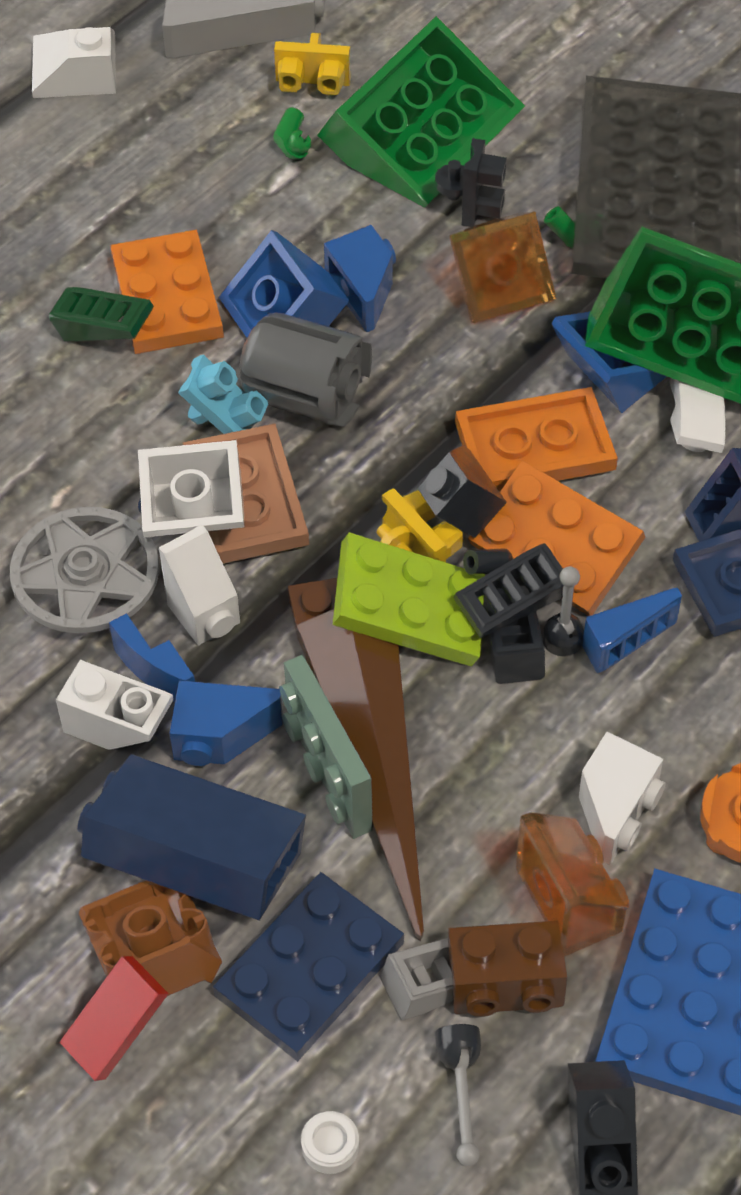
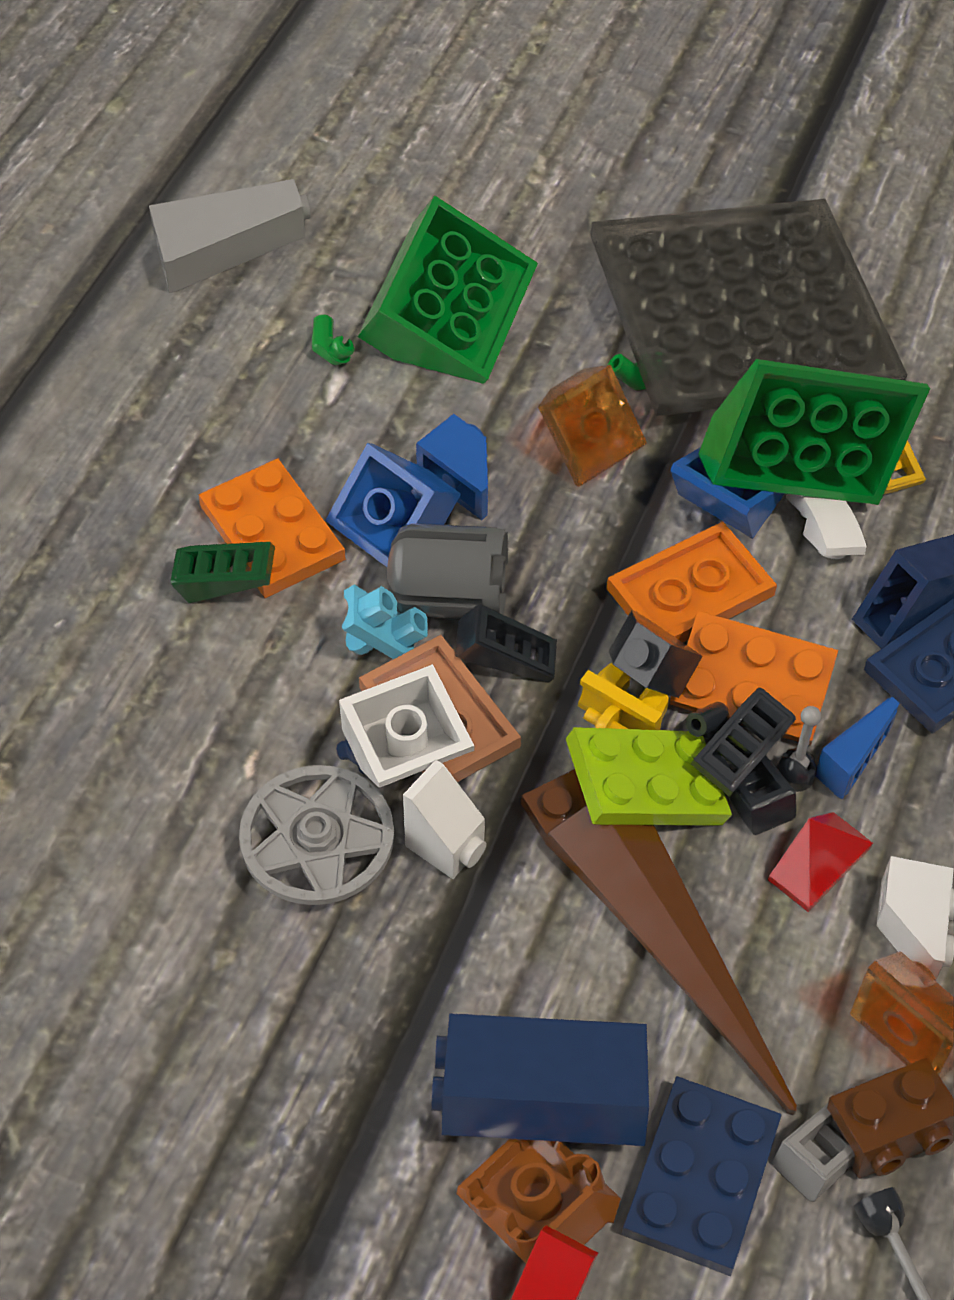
camera: 20 degrees left, 0 degrees up
white slope [32,27,116,98] -> none
white slope [56,660,173,750] -> none
blue slope [109,613,195,702] -> none
blue slope [169,681,283,766] -> none
yellow hips [274,32,351,95] -> none
sand green plate [279,655,372,839] -> none
black hips [435,138,507,228] -> none
none -> black slope [455,604,557,683]
none -> red slope [768,812,873,912]

